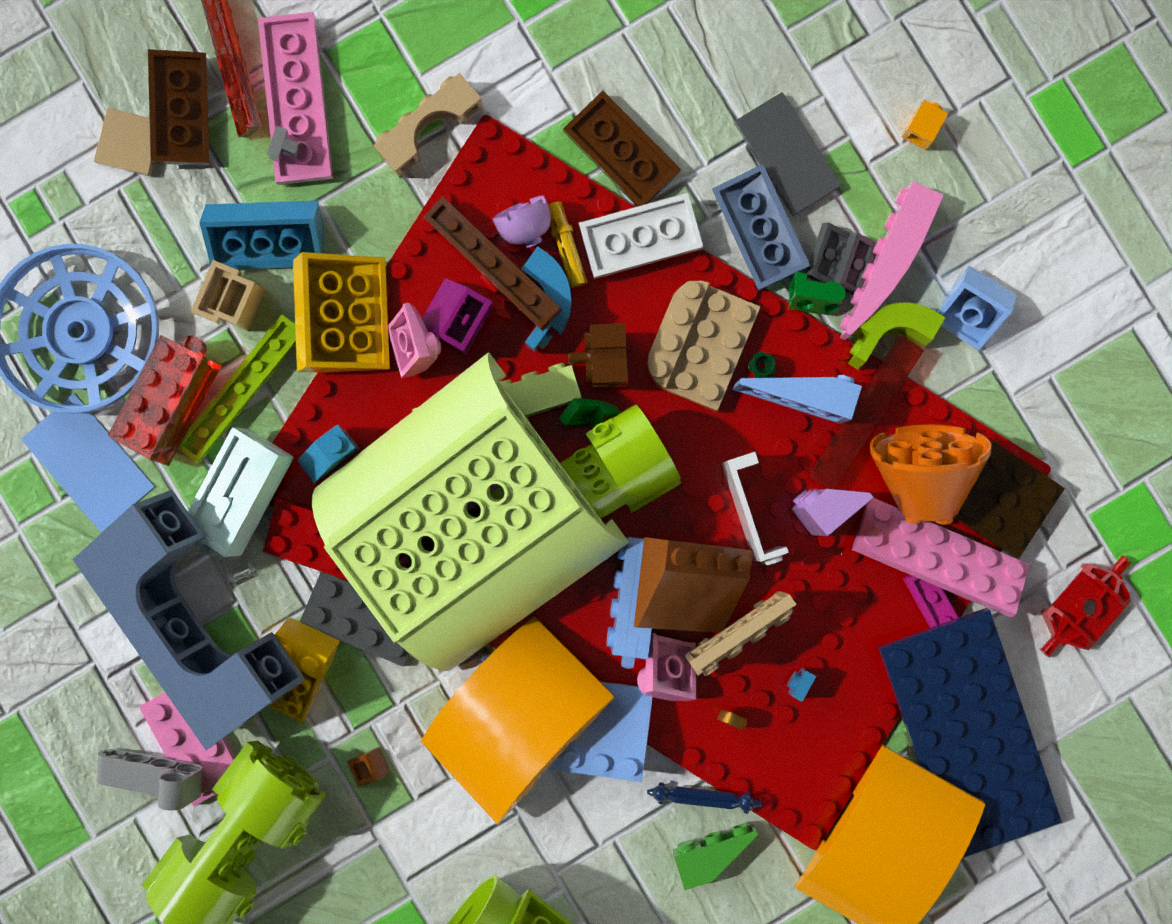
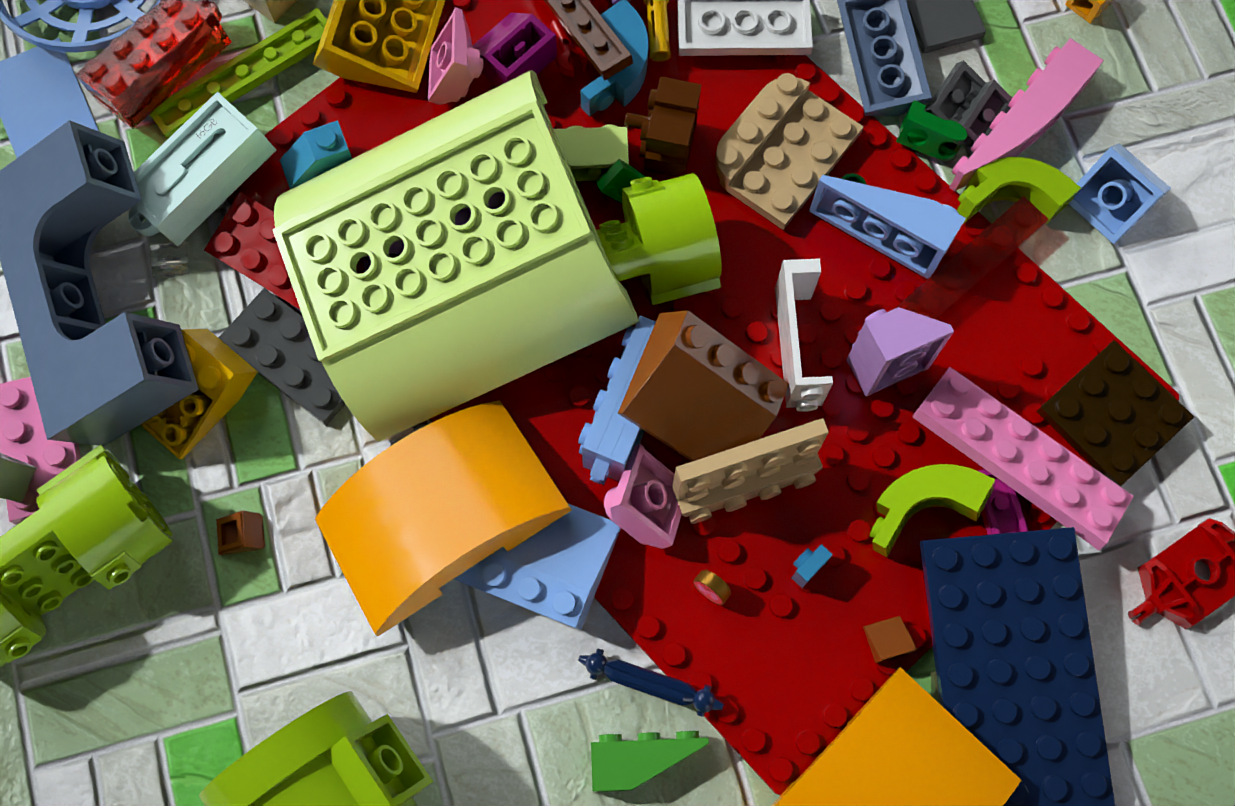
camera: 15 degrees right, 15 degrees down
orange cone [870,425,991,524] -> none
none -> dark orange slope [863,616,916,664]
none -> lime arch [870,464,995,557]

